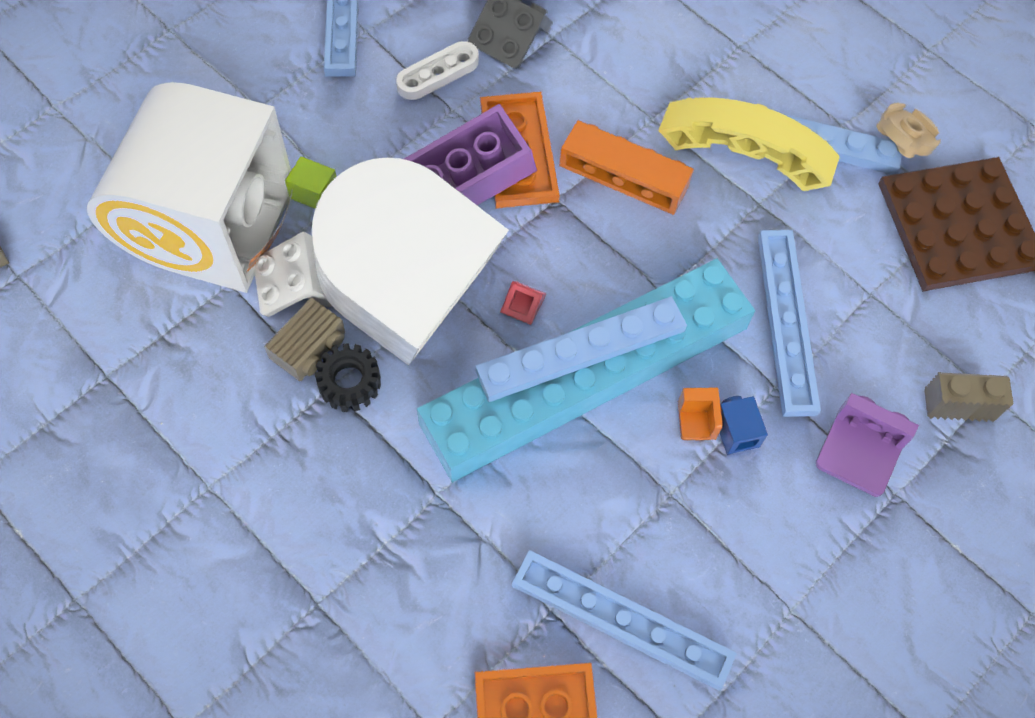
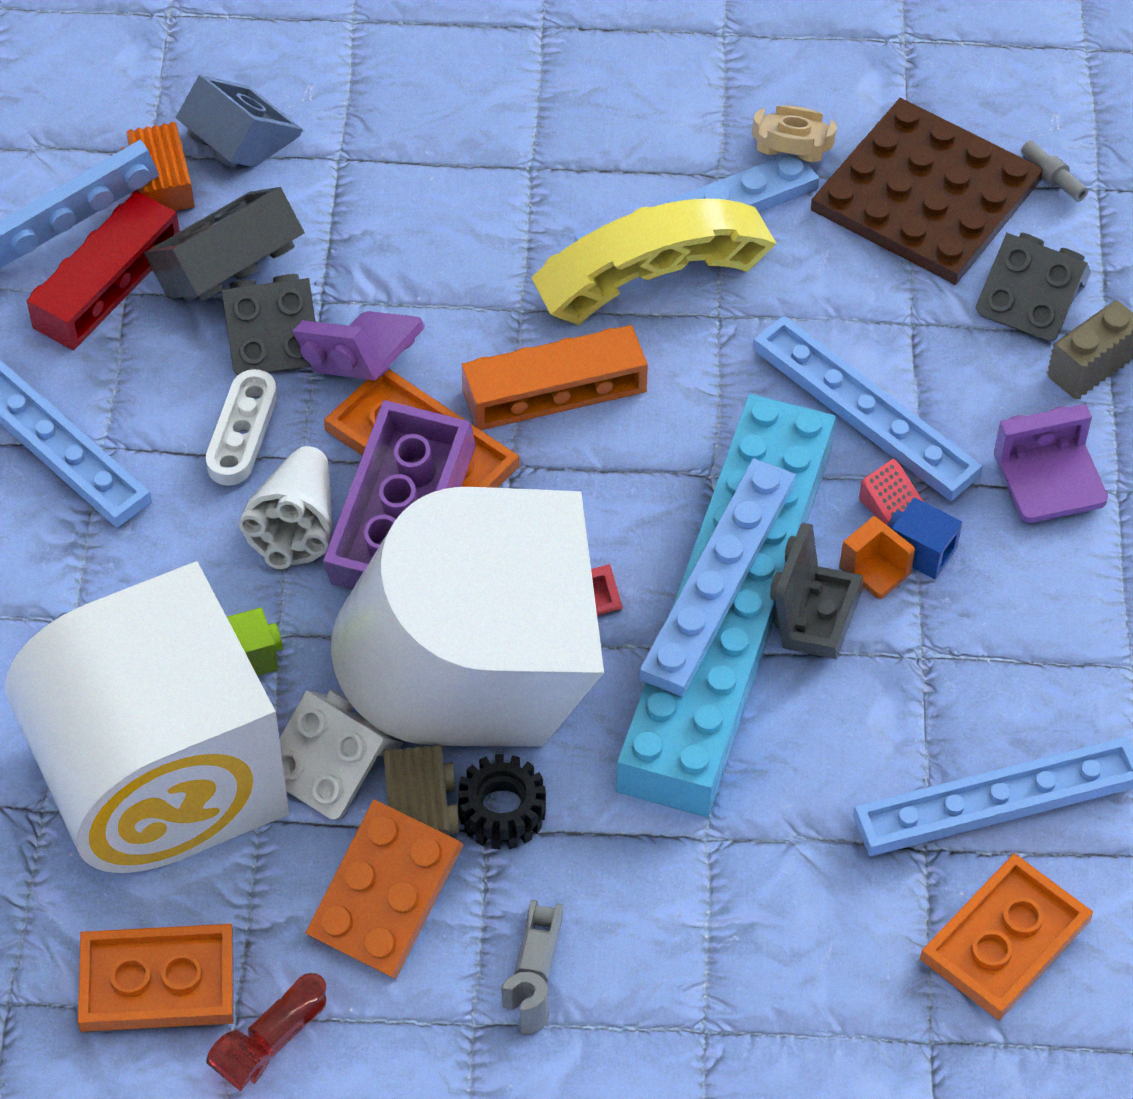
camera: 40 degrees left, 10 degrees down
none -> orange plate [78,924,234,1032]
none -> clear red piece [206,973,327,1092]
none -> white cone [239,446,332,570]
none -> medium lavender bracket [292,311,425,381]
none -> orange plate [305,799,464,979]
none -> light grey piece [501,900,564,1034]
none -> dark grey bracket [770,522,864,659]
none -> coral slope [859,459,923,525]
none -> dark grey bracket [976,232,1091,342]

